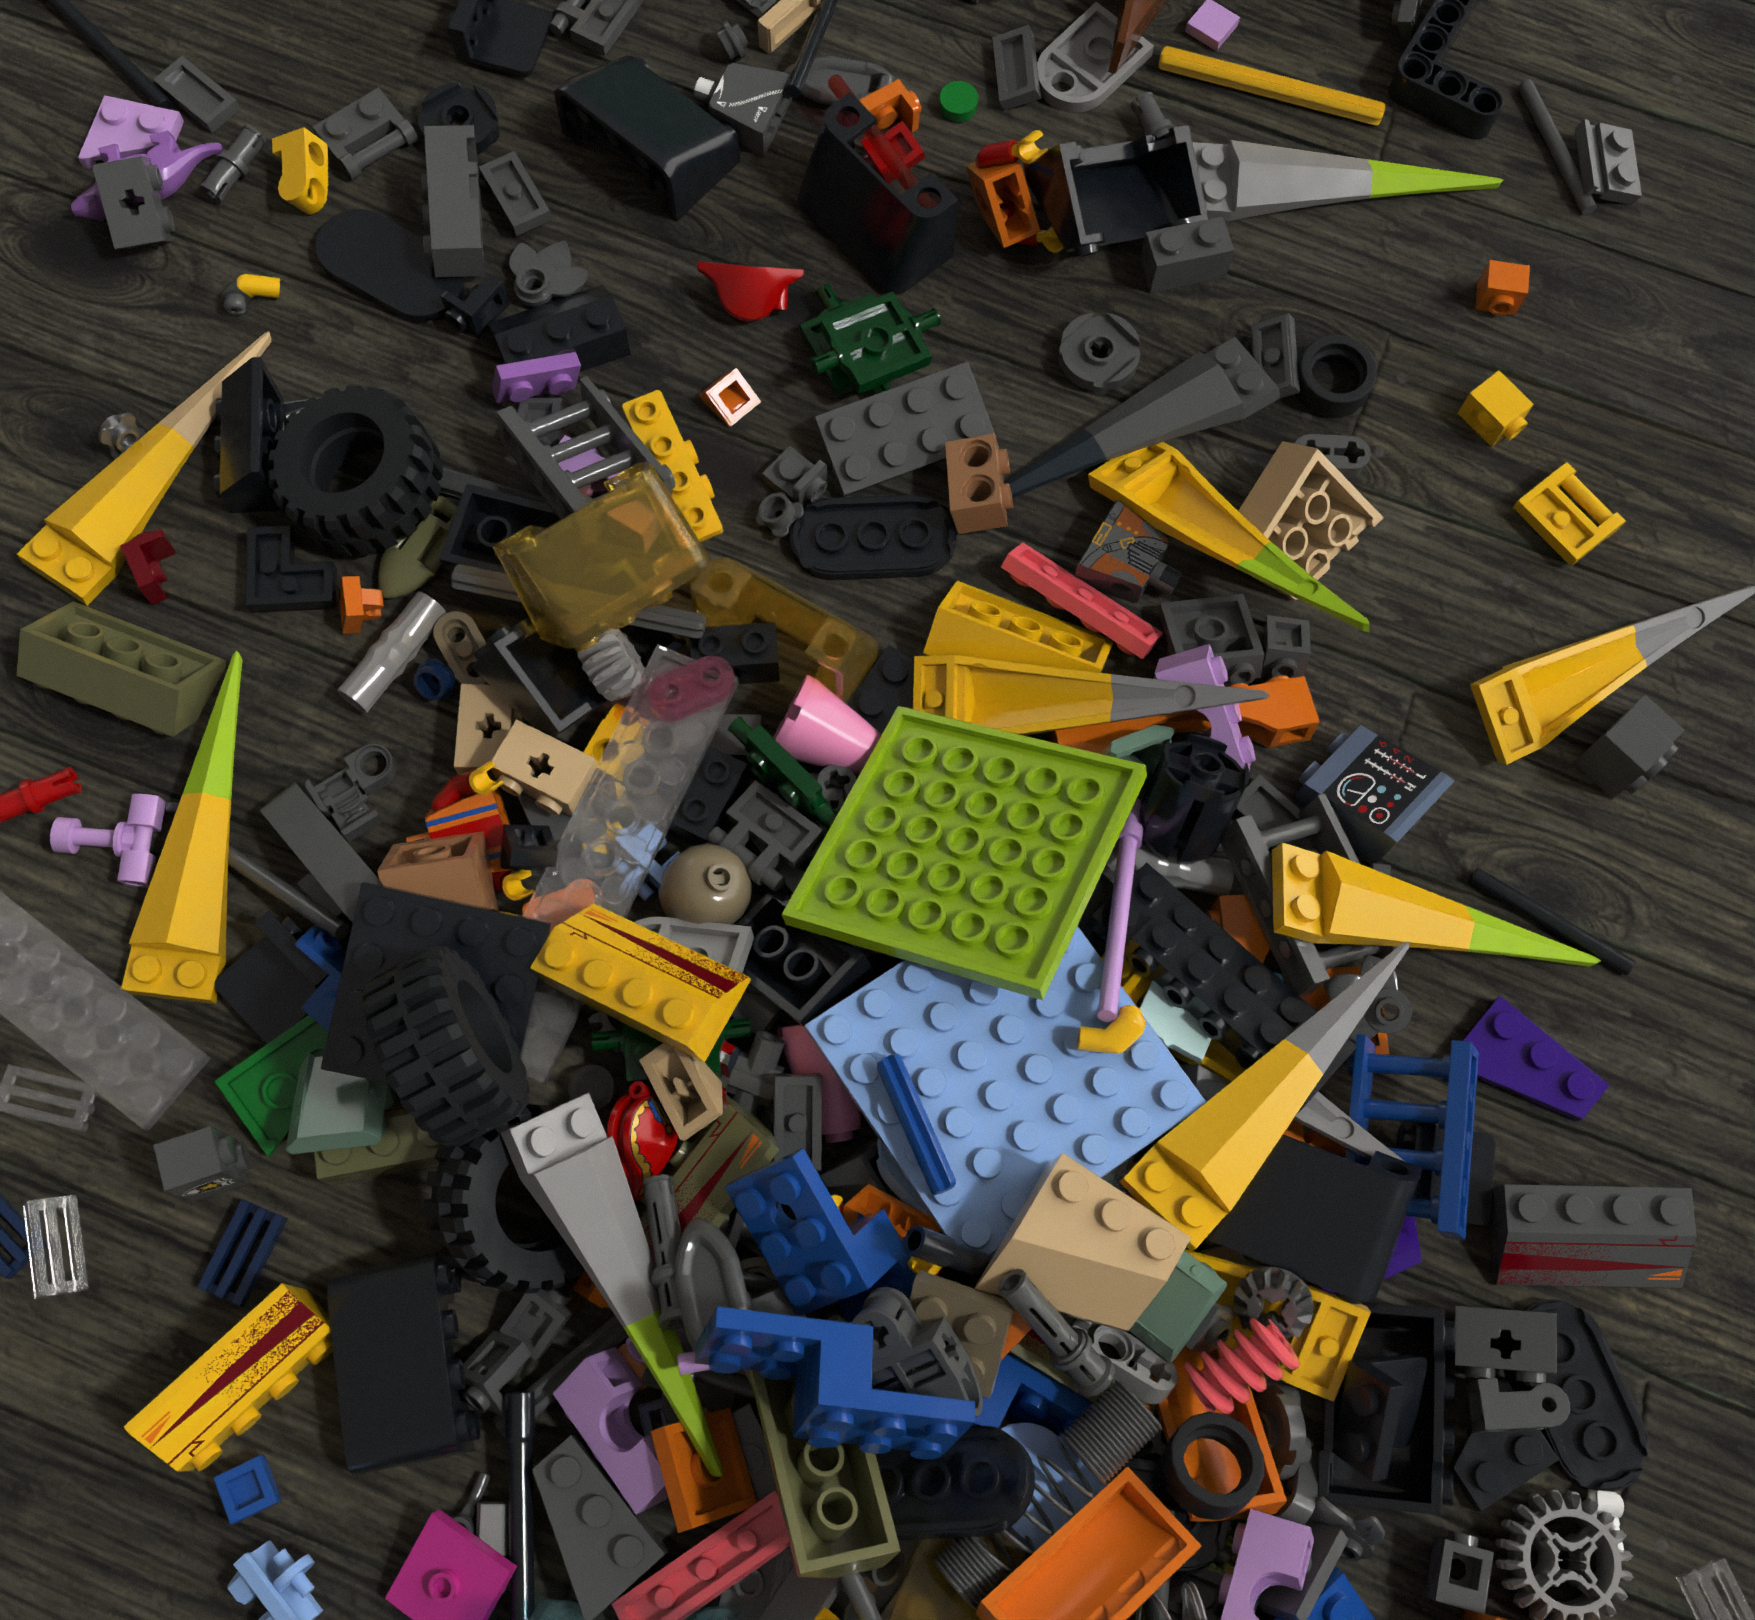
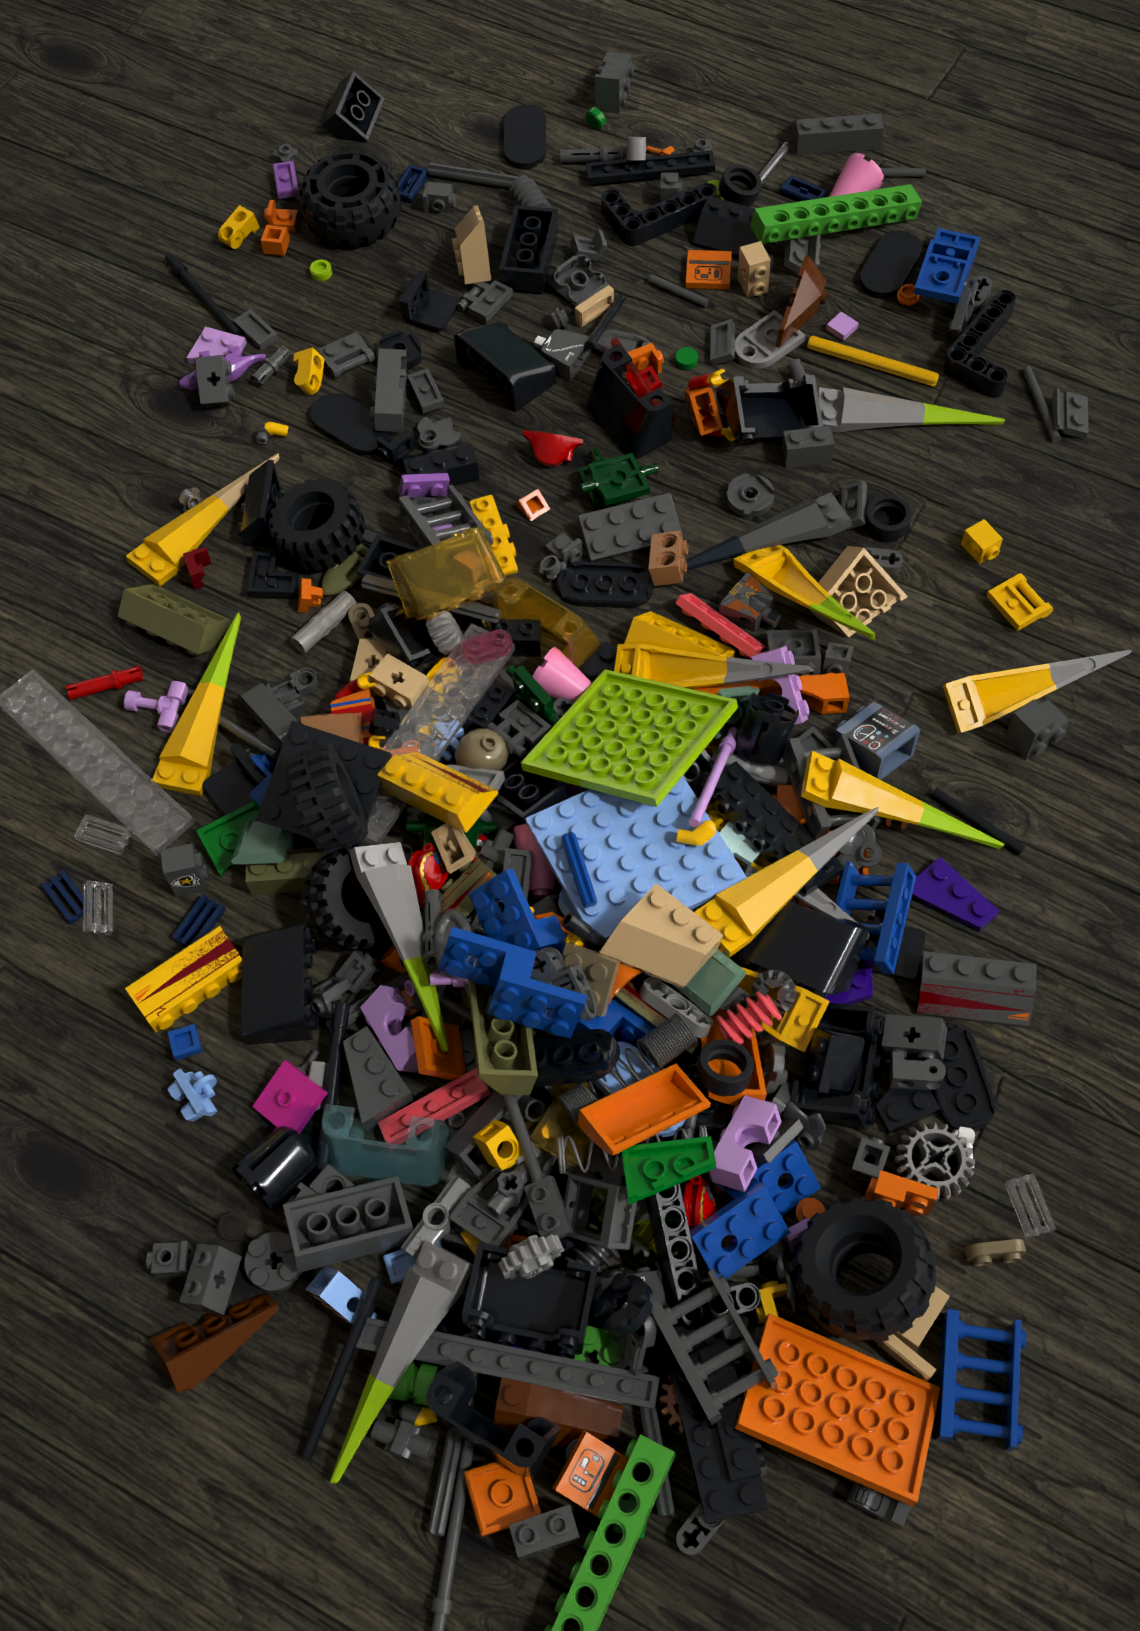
camera: 15 degrees right, 10 degrees down
dark blue plate [414,658,456,700] -> none
dark grey pin [998,1269,1116,1397] -> none
orange plate [1475,260,1530,315] -> none

